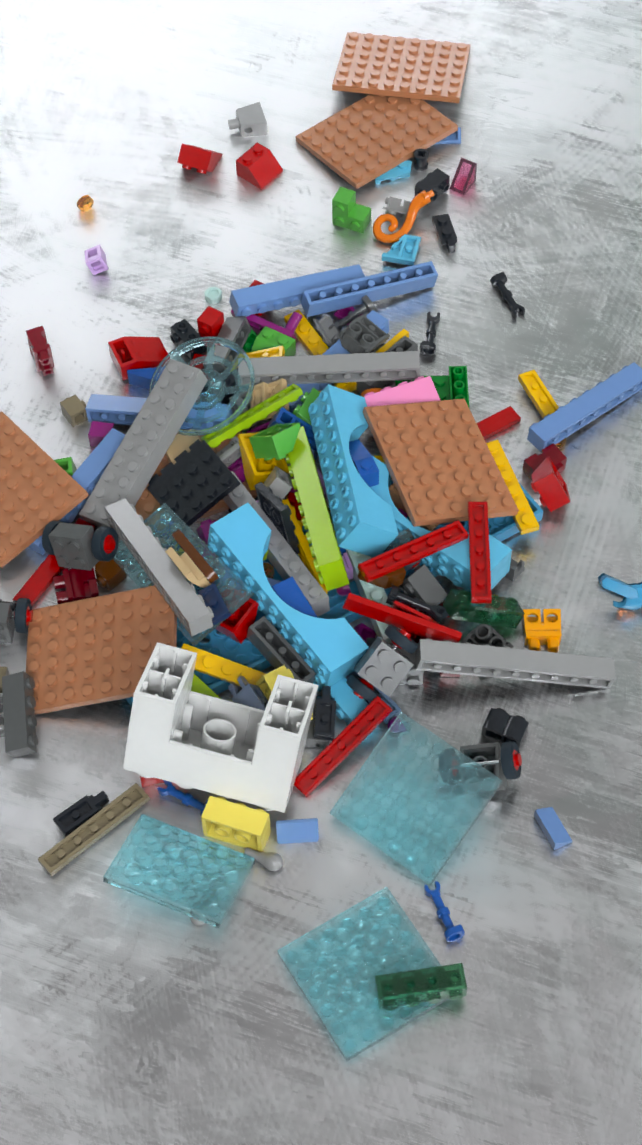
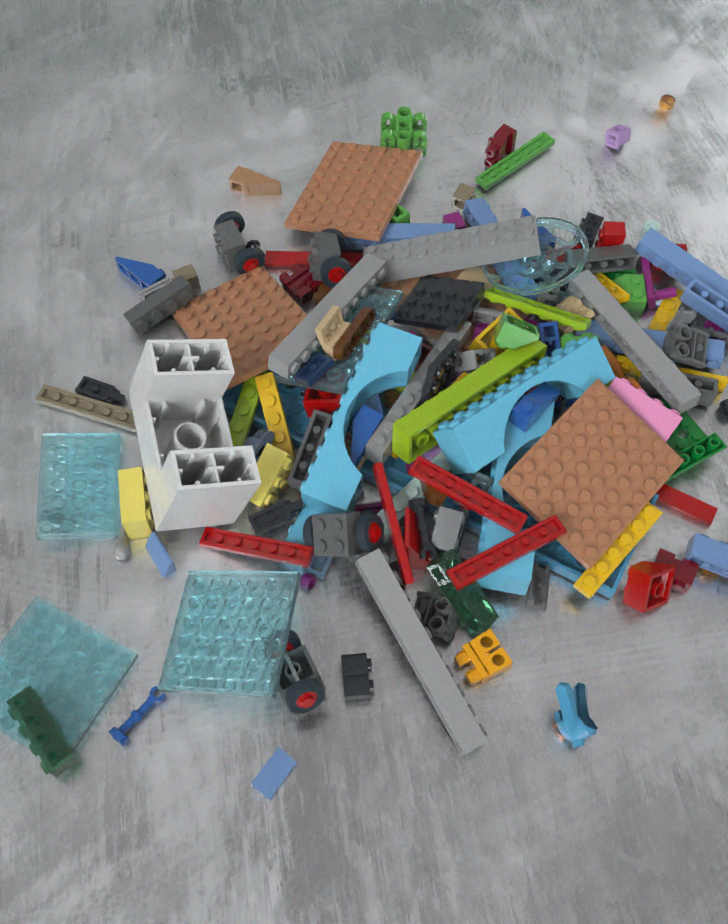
camera: 60 degrees right, 5 degrees up
red slope [108,336,170,381] -> none
none -> bright green plate [475,131,555,191]

